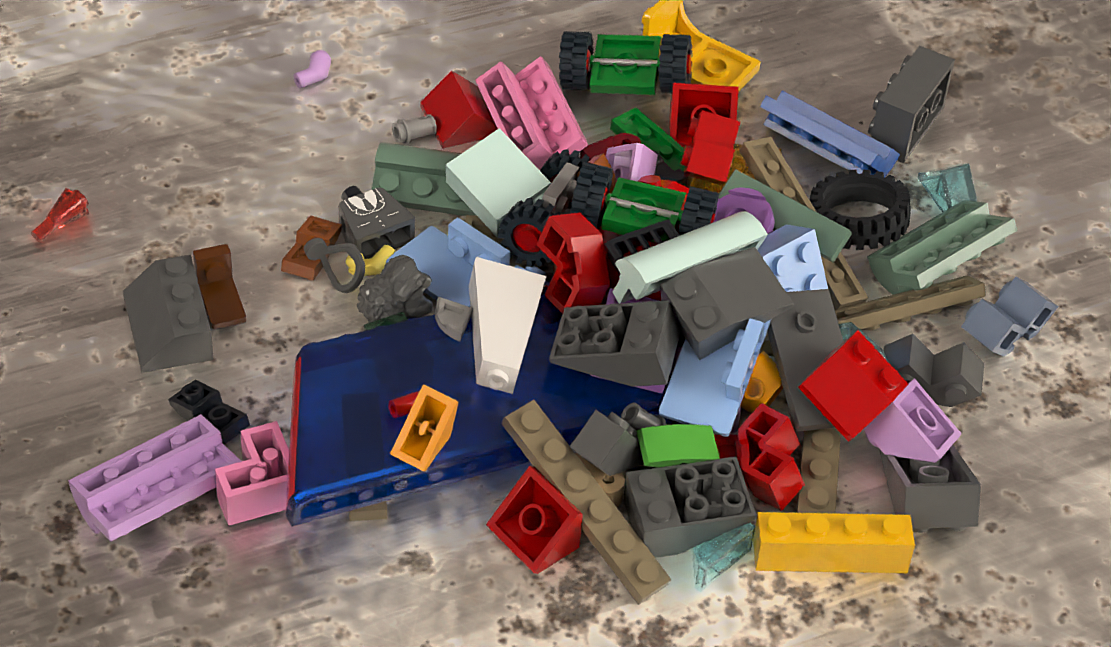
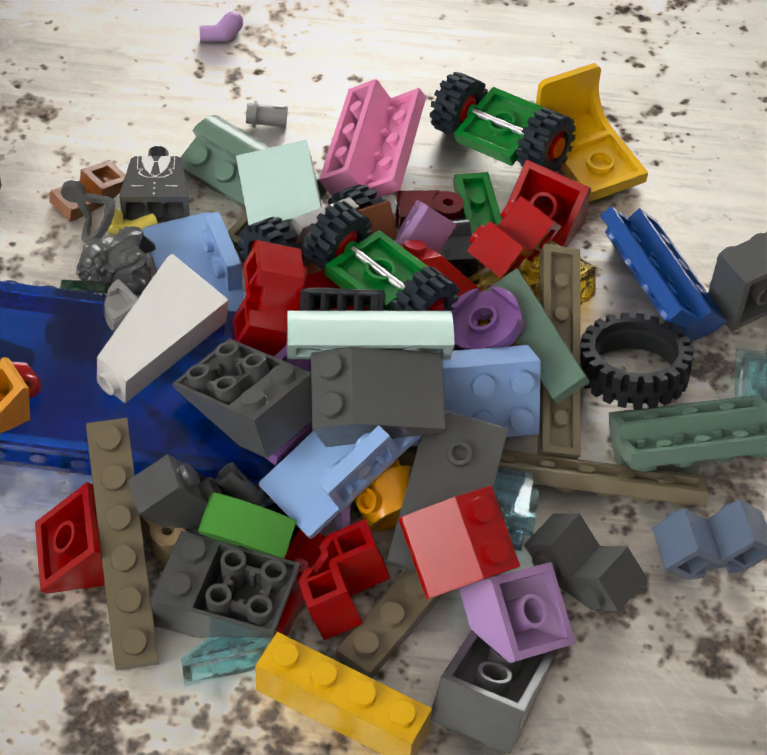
camera: 30 degrees right, 5 degrees up
red slope [420,71,498,149] -> none

